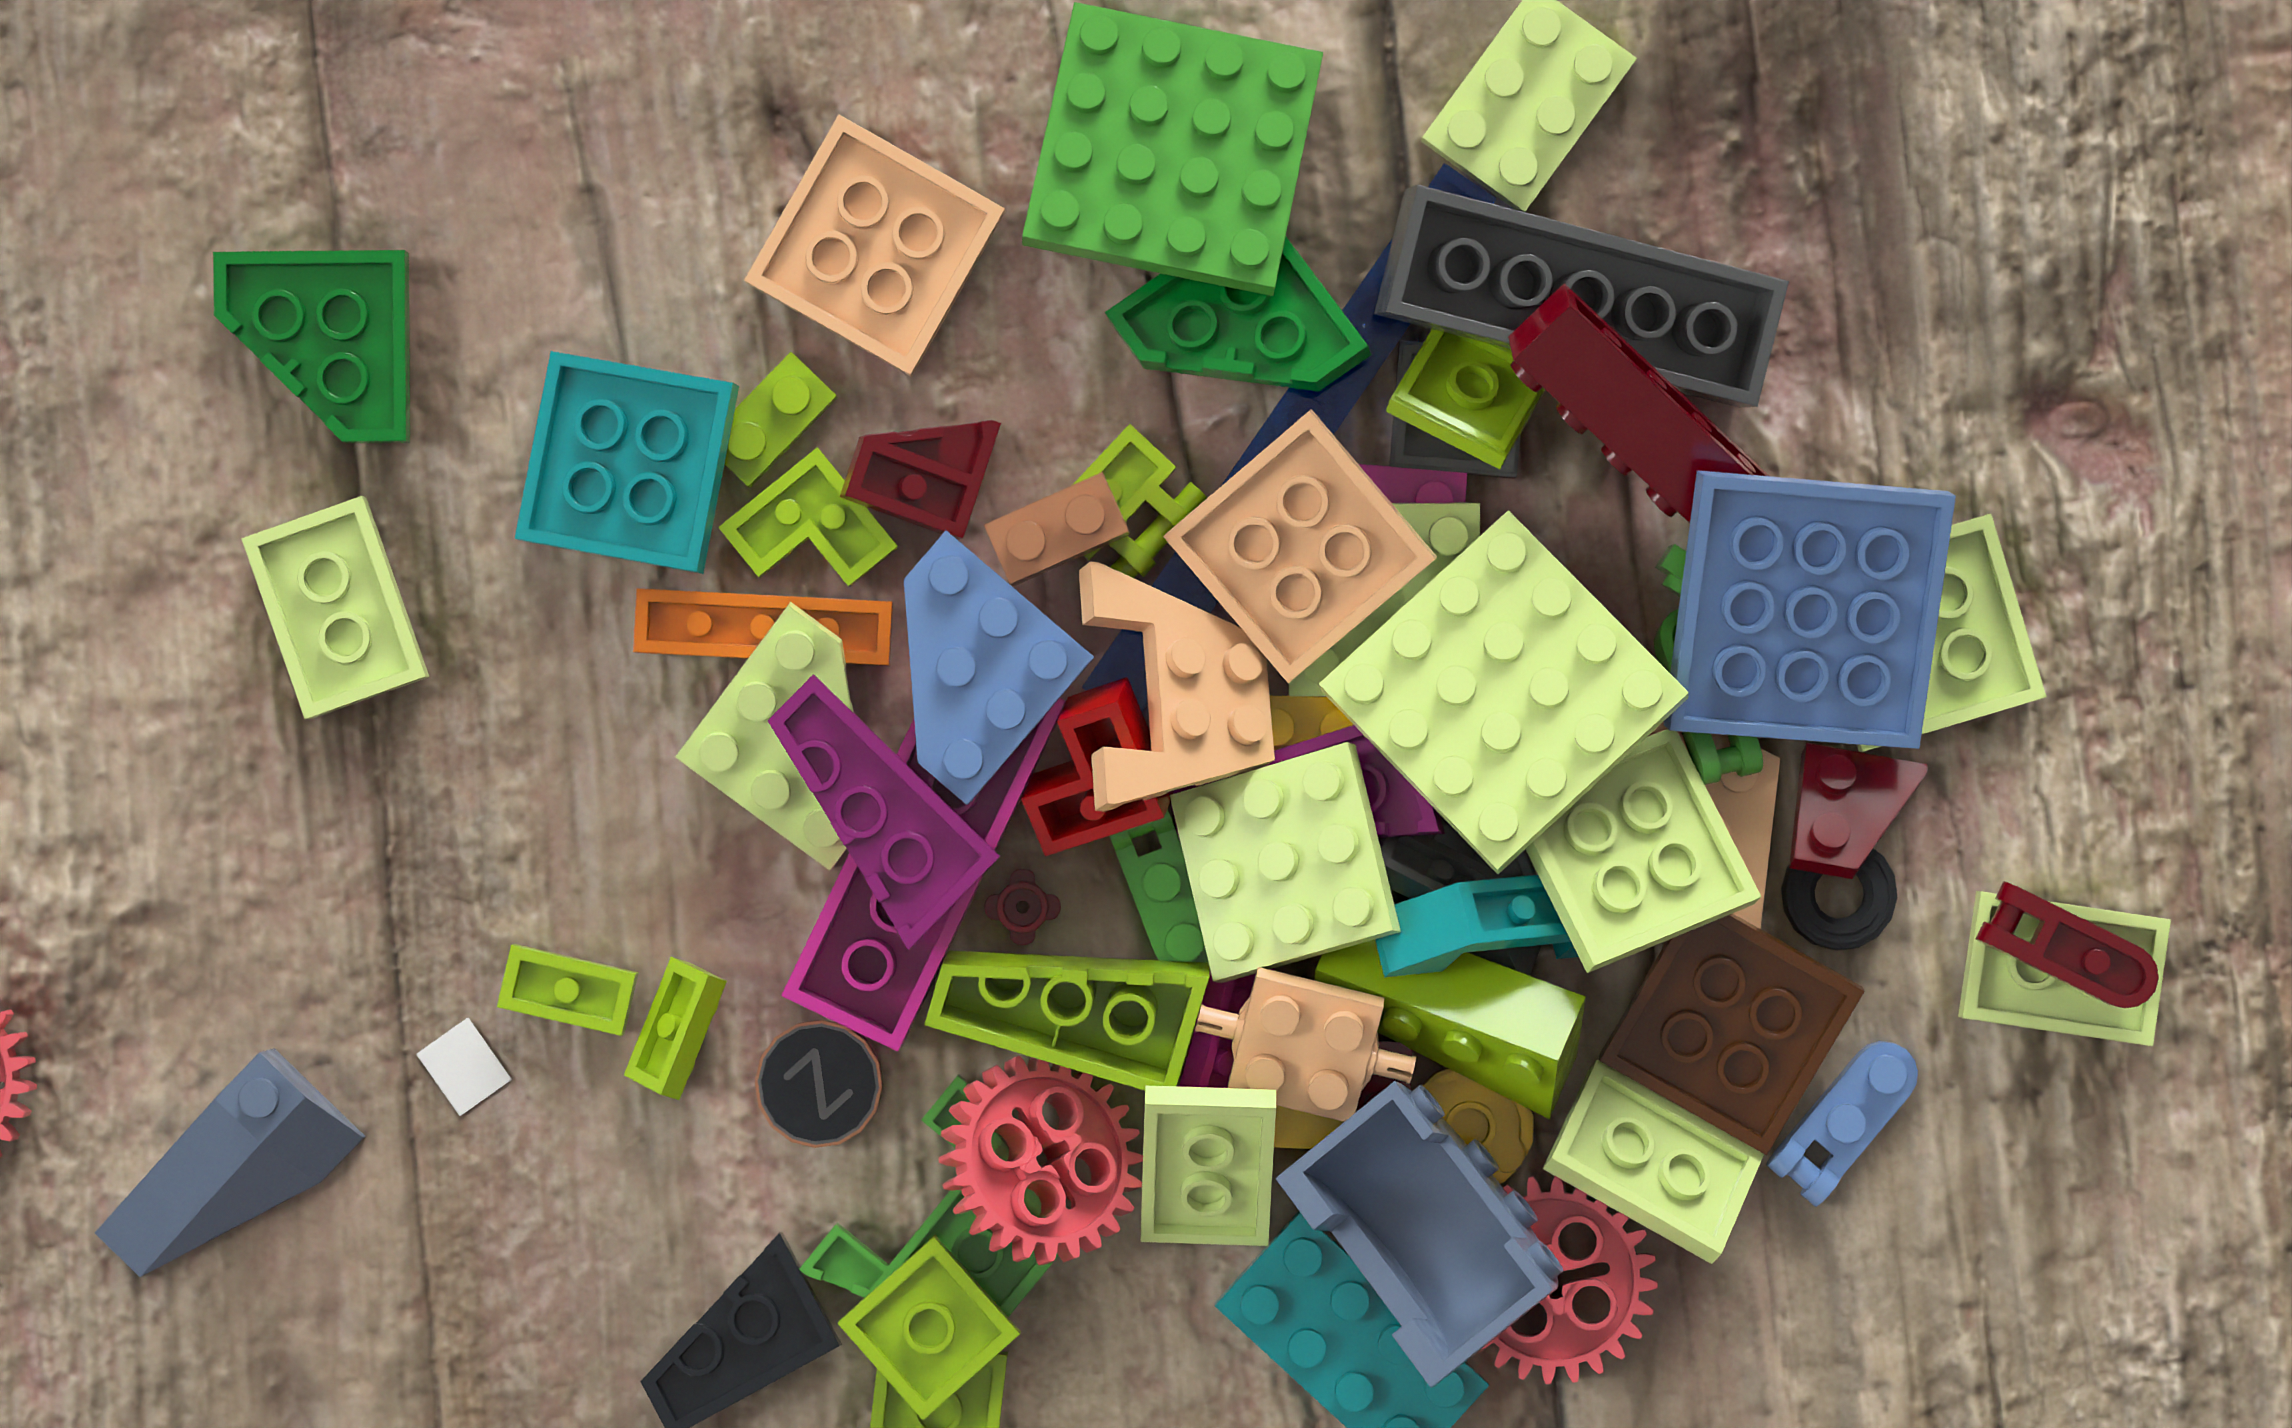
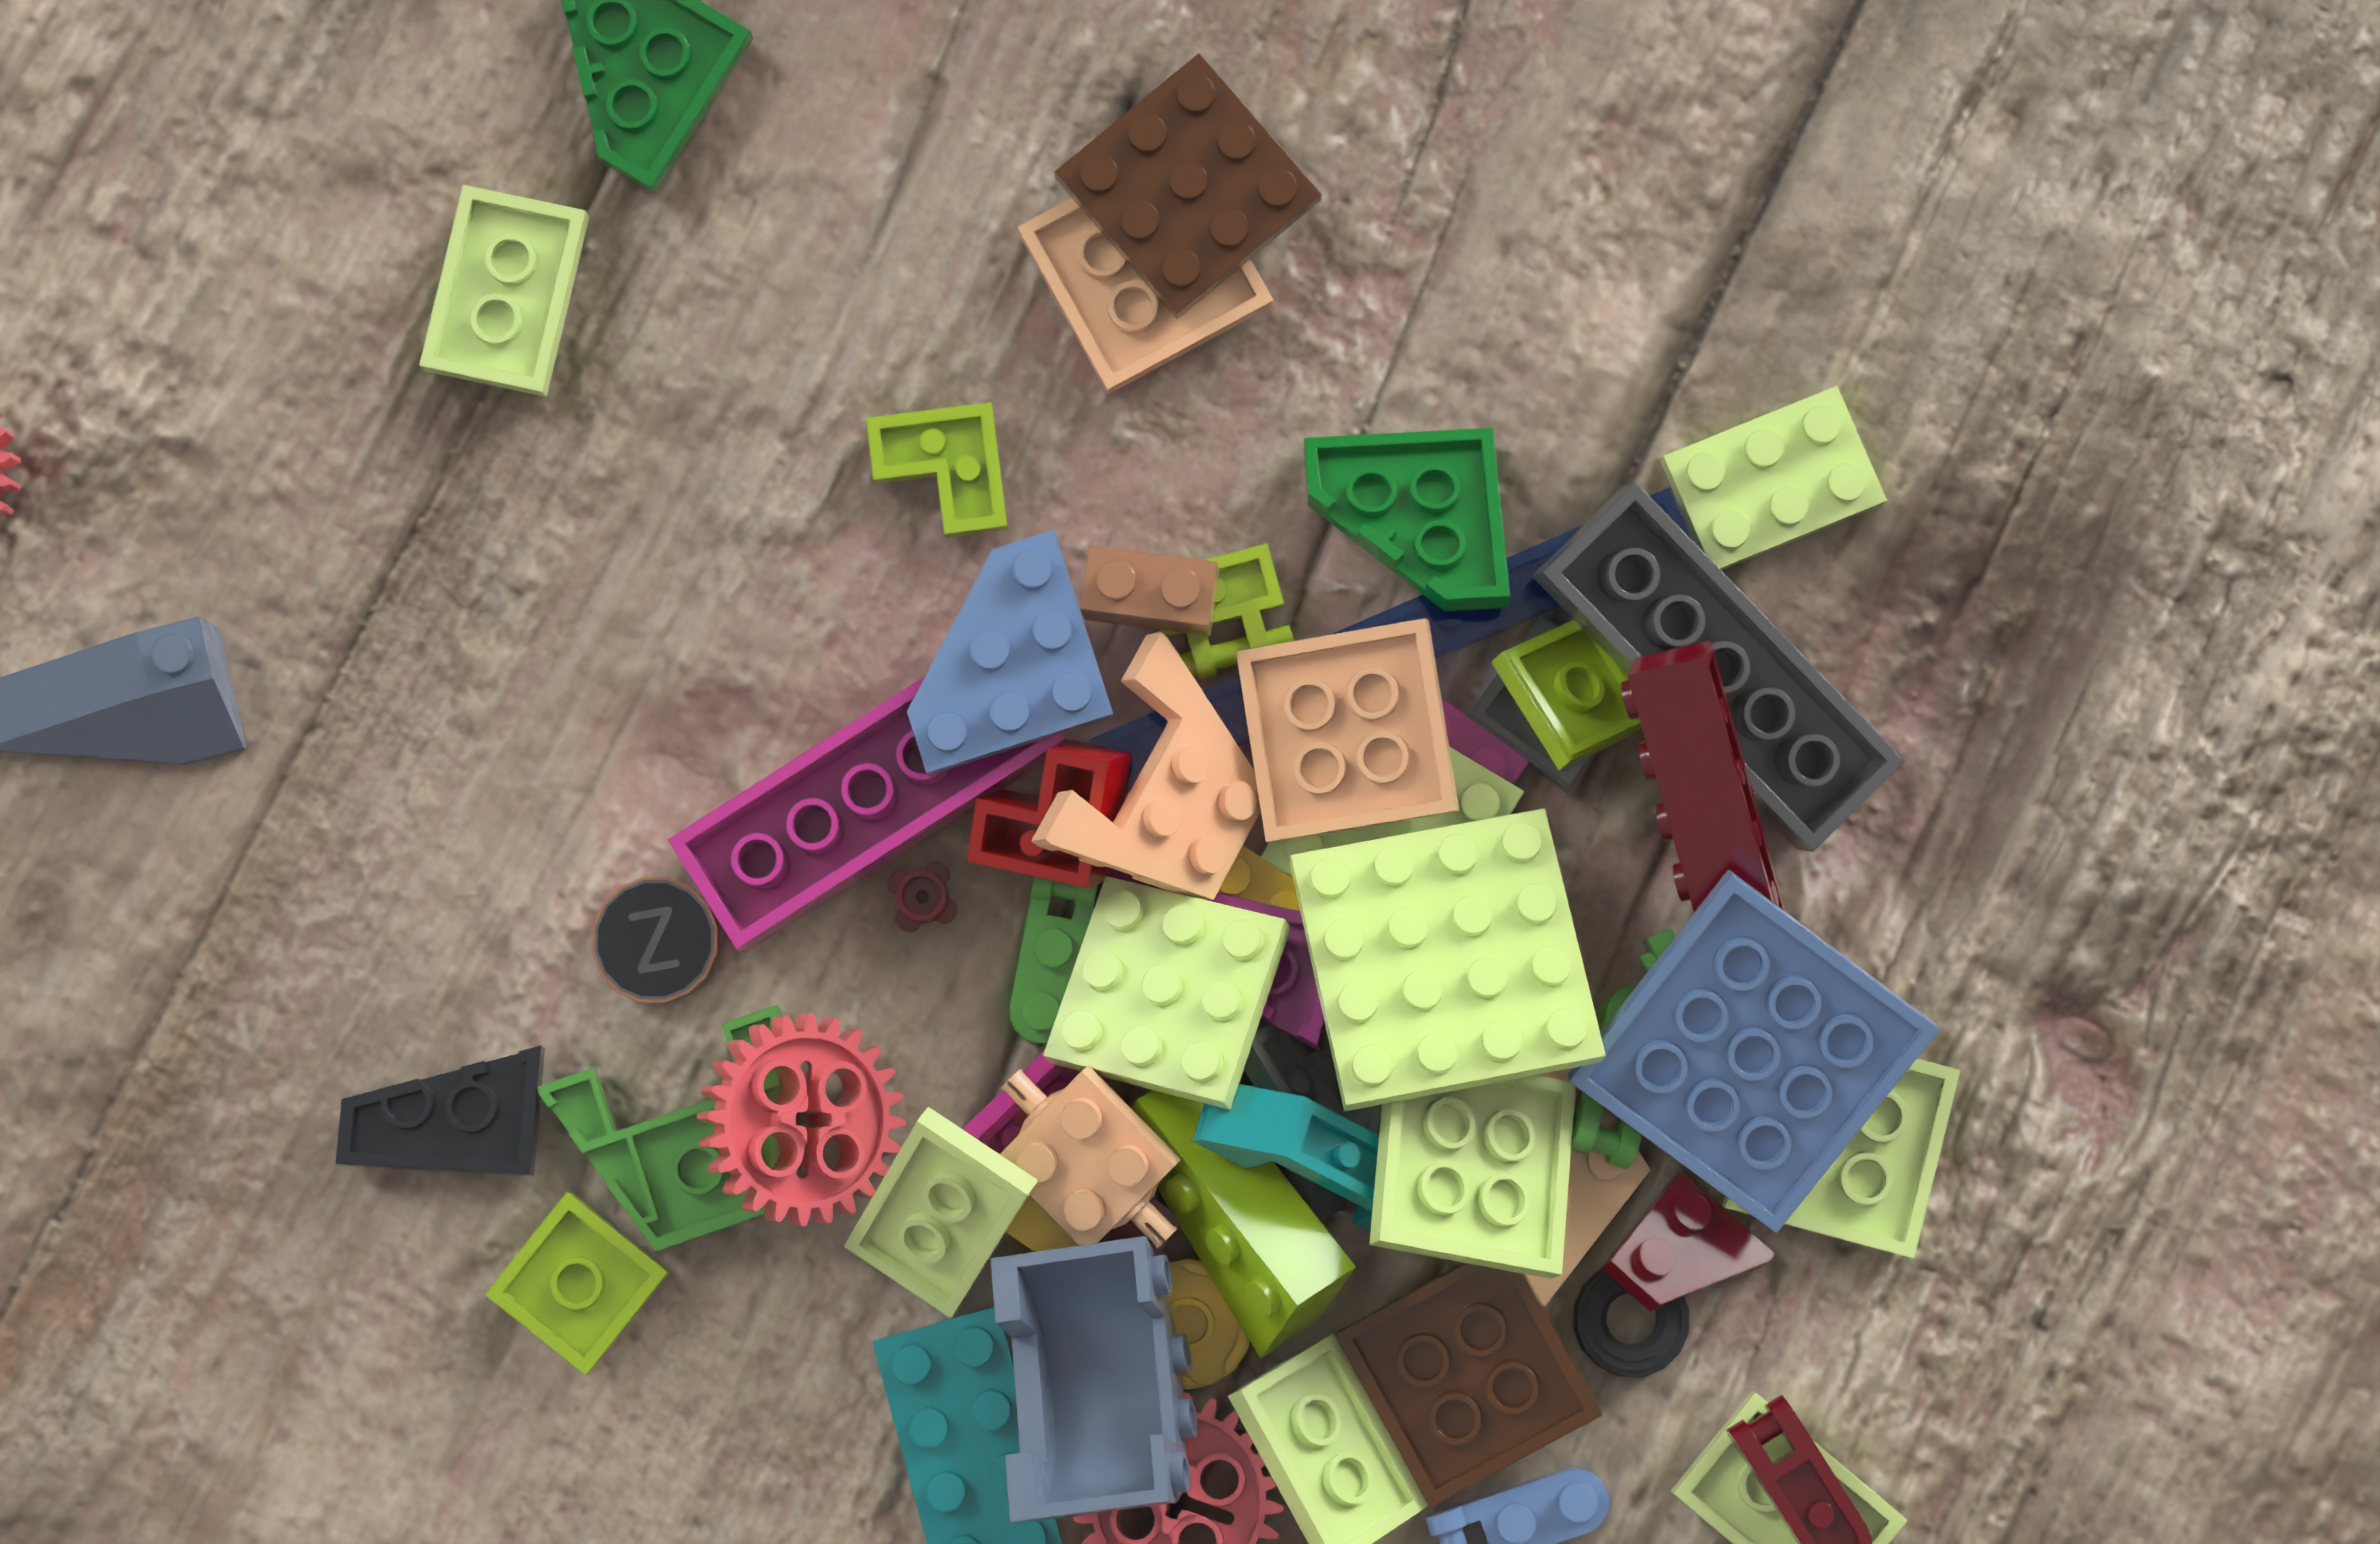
camera: 30 degrees right, 5 degrees down
white sticker [416,1018,512,1116] -> none
lime plate [497,944,638,1036] -> none
teal plate [514,351,739,574] -> none
lime plate [624,957,727,1100] -> none
orange plate [633,588,893,666] -> none
yellowish green plate [675,602,853,870] -> none
lime plate [725,352,838,488] -> none
magenta wing [768,674,1001,950] -> none
lime plate [837,1235,1021,1420] -> none
dark red wing [840,420,1001,540] -> none
lime wedge [924,950,1210,1091] -> none
bright green plate [1022,2,1323,296] -> none
none -> reddish brown plate [1054,53,1322,319]

